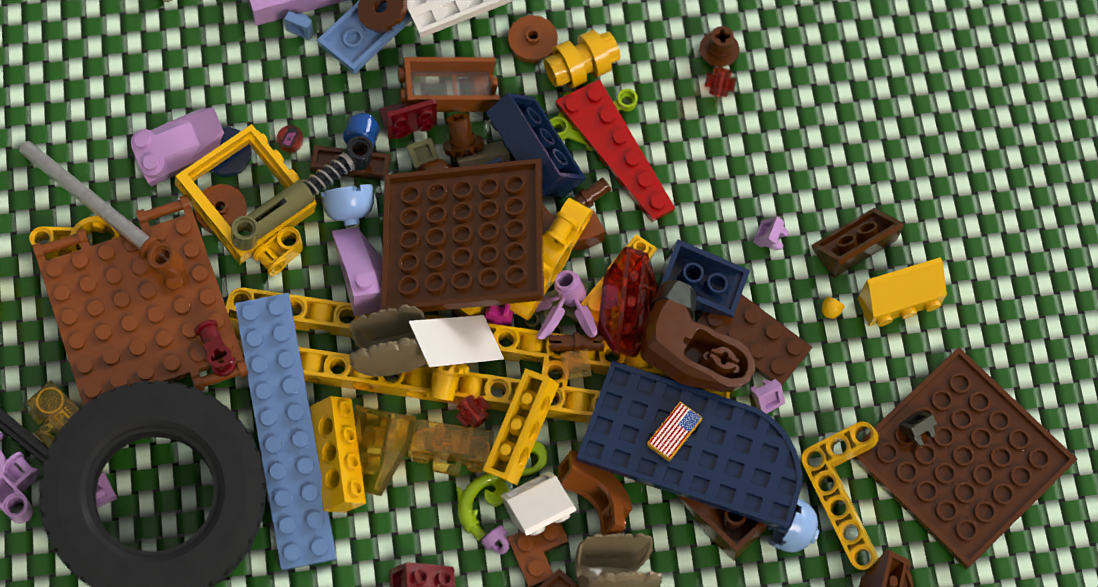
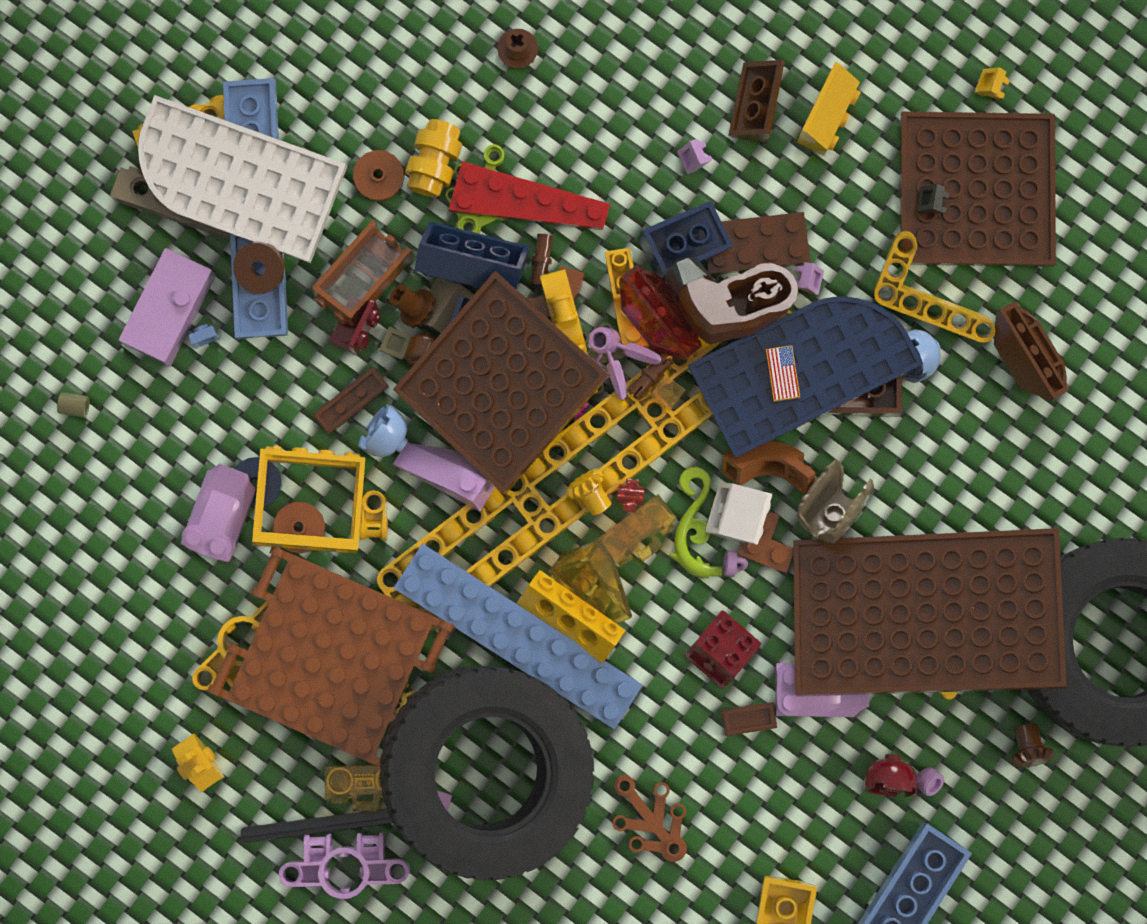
camera: 40 degrees left, 15 degrees up
flat silver piece [19,141,185,279] -> none
dark red connector [194,320,236,377] -> none
piece [231,136,373,251] -> none
clear red tile [277,125,304,153] -> none
blue head [343,113,380,152] -> none
dark tan animal [349,304,427,377] -> none
white sticker [409,315,504,367] -> none
yellow brick [483,368,559,485] -> none
clear red gear [705,67,737,97] -> none
yellow hinge [822,296,845,319] -> none
none -> yellow tile [975,67,1010,99]

